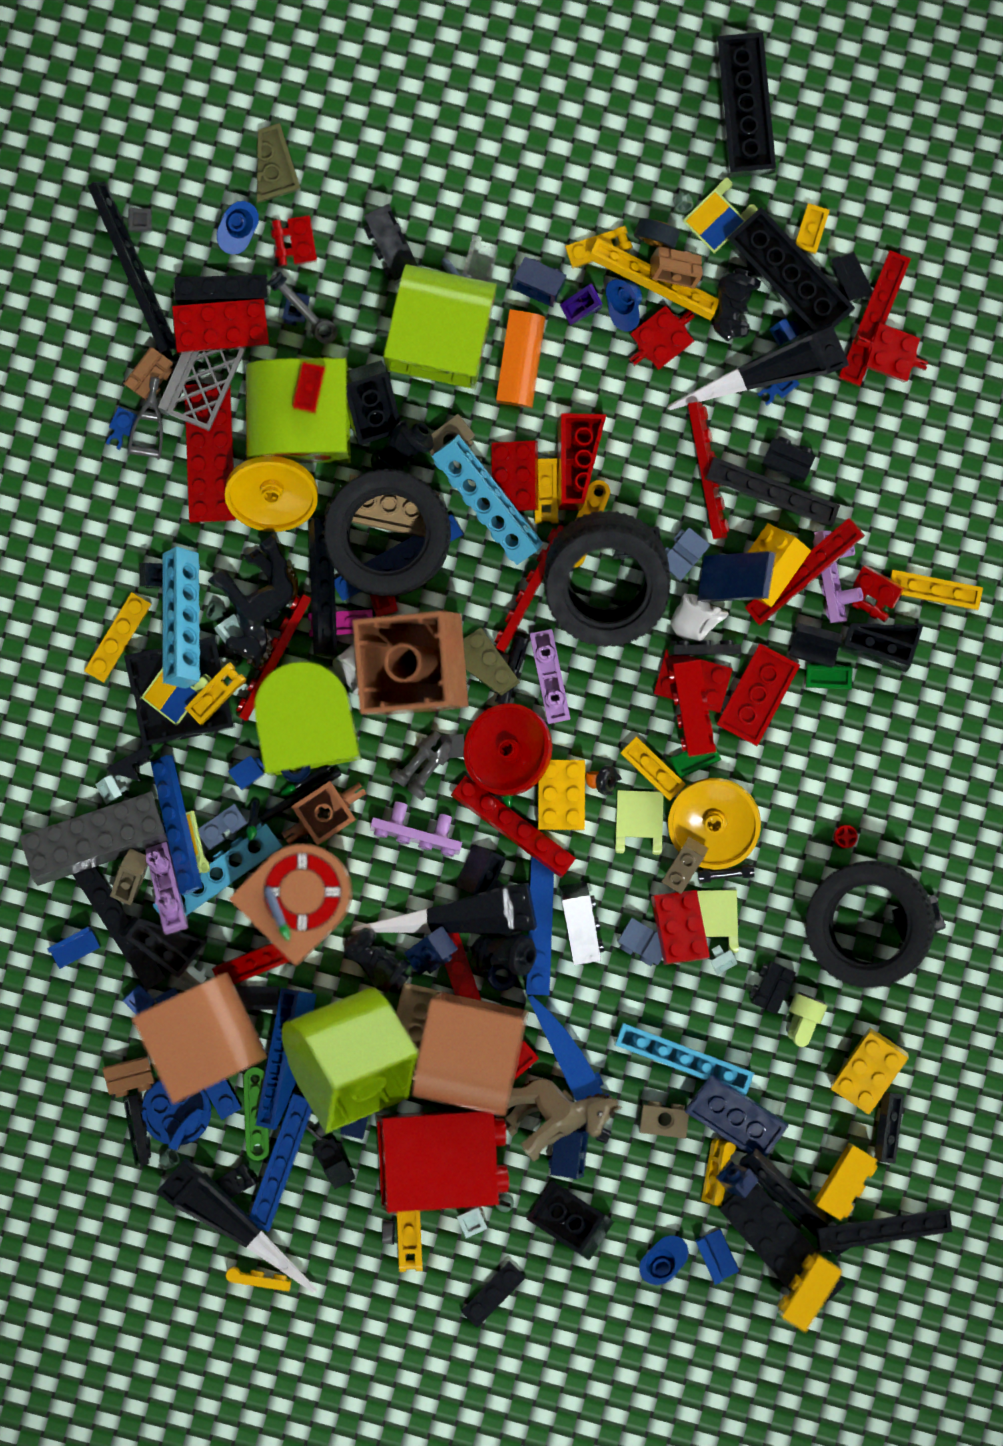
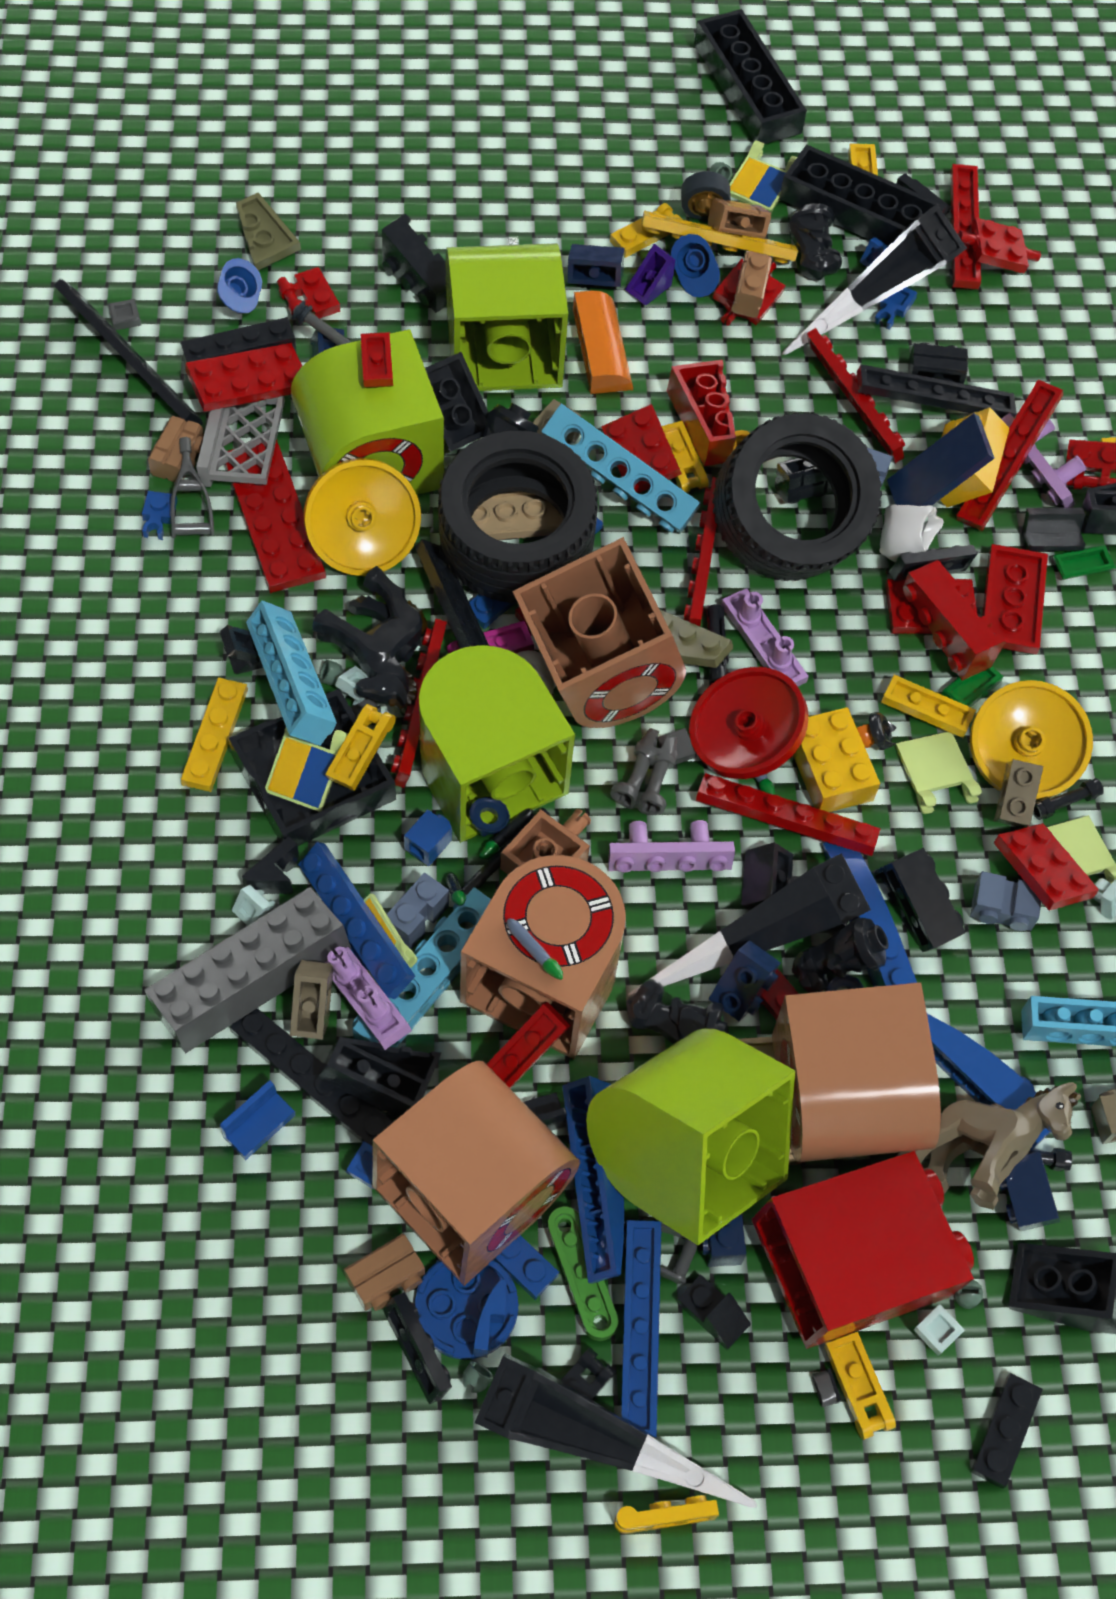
camera: 20 degrees left, 25 degrees down
none -> medium nougat brick [731,251,772,318]

